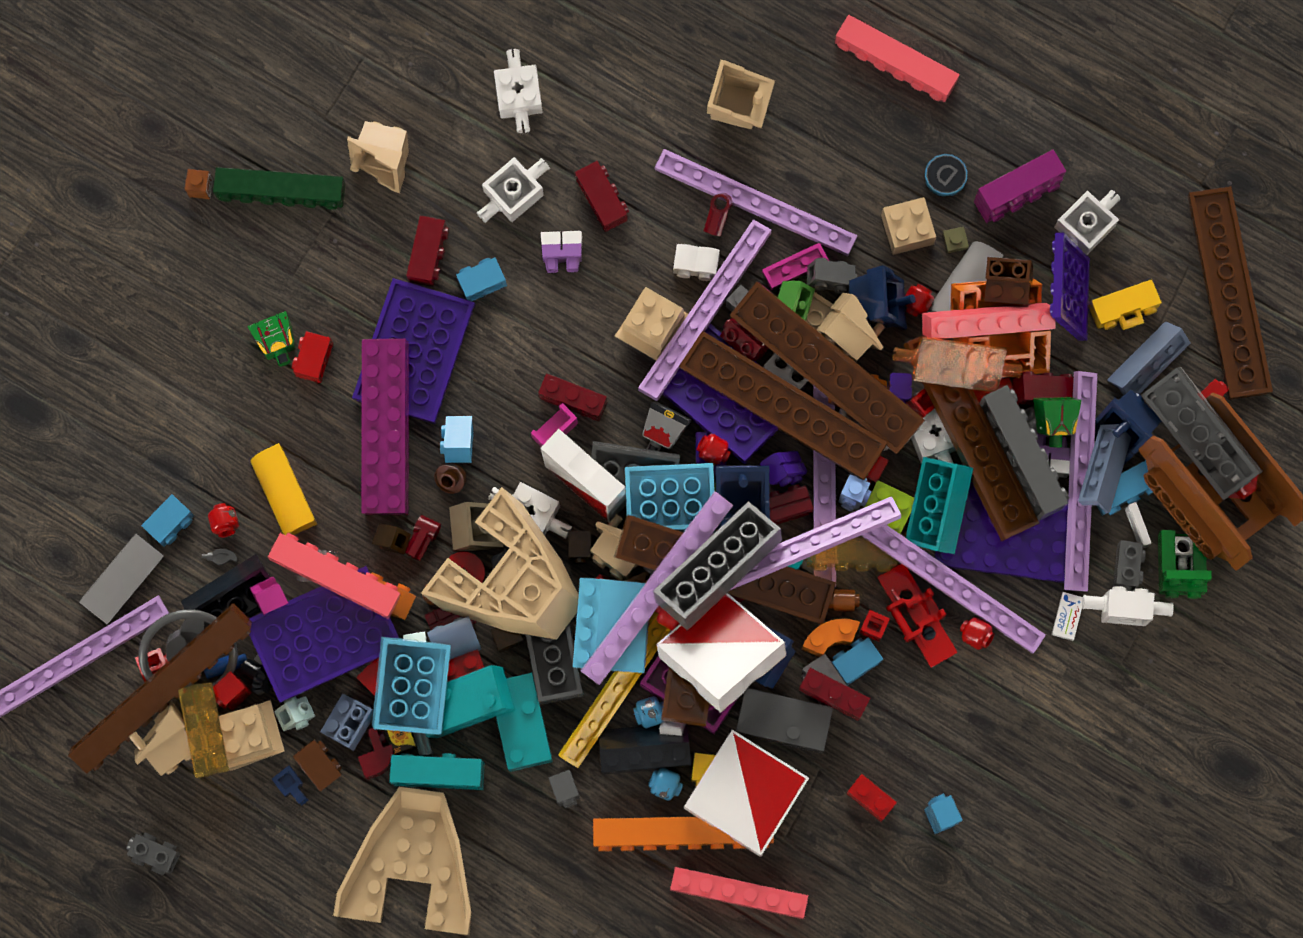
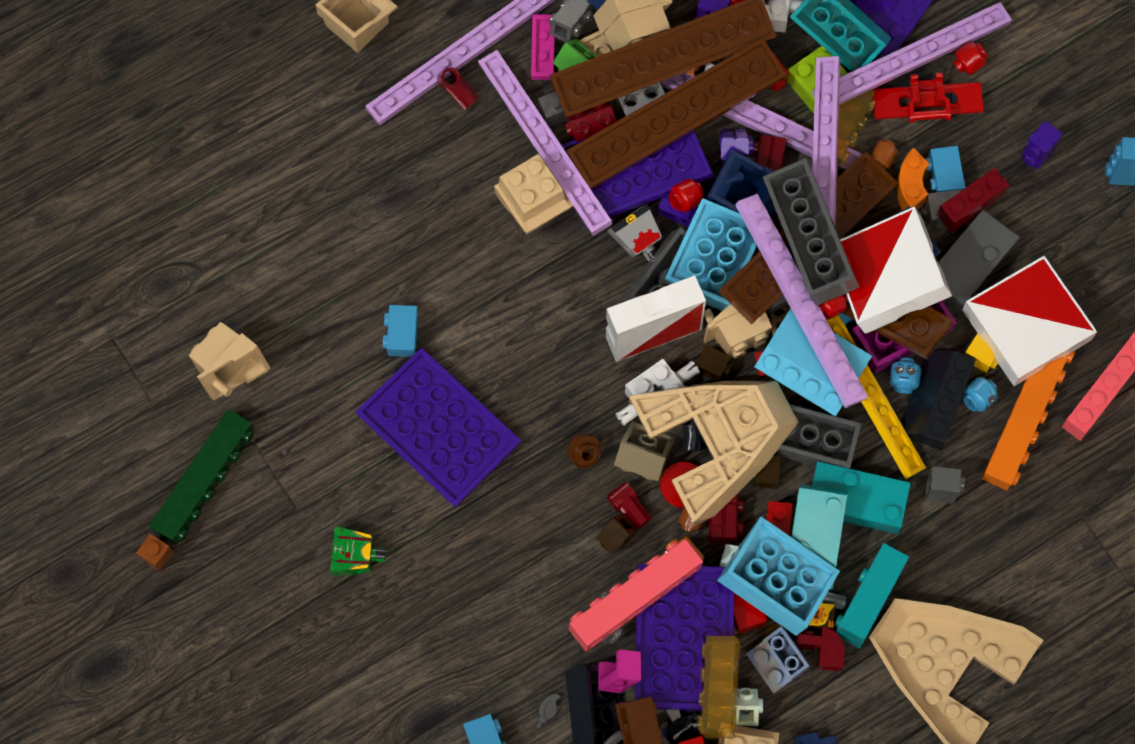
camera: 65 degrees left, 5 degrees down
red head [208,503,239,537] -> none
yellow brick [250,443,317,535] -> none
red brick [292,331,334,383] -> none
reddish brown brick [293,739,342,792] -> none
magenta brick [361,339,409,515] -> none
dark red brick [406,215,449,287] -> none
sand blue brick [427,616,481,660] -> none
brick [440,416,473,463] -> none
white brick [477,157,550,223] -> none
white brick [494,49,543,133] -> none
dark pink panel [531,403,578,447] -> none
dark red brick [538,373,607,422] -> none
medium lavender hips [541,231,582,273] -> none
dark red brick [575,161,629,232] -> none
white tile [659,721,685,736] -> none
white brick [673,244,720,281] -> none
light blue brick [839,474,872,512] -> none
red brick [846,774,897,822] -> none
red brick [859,610,890,642] -> none
none -> clear yellow brick [698,636,740,739]
none -> dark purple brick [1022,121,1062,169]

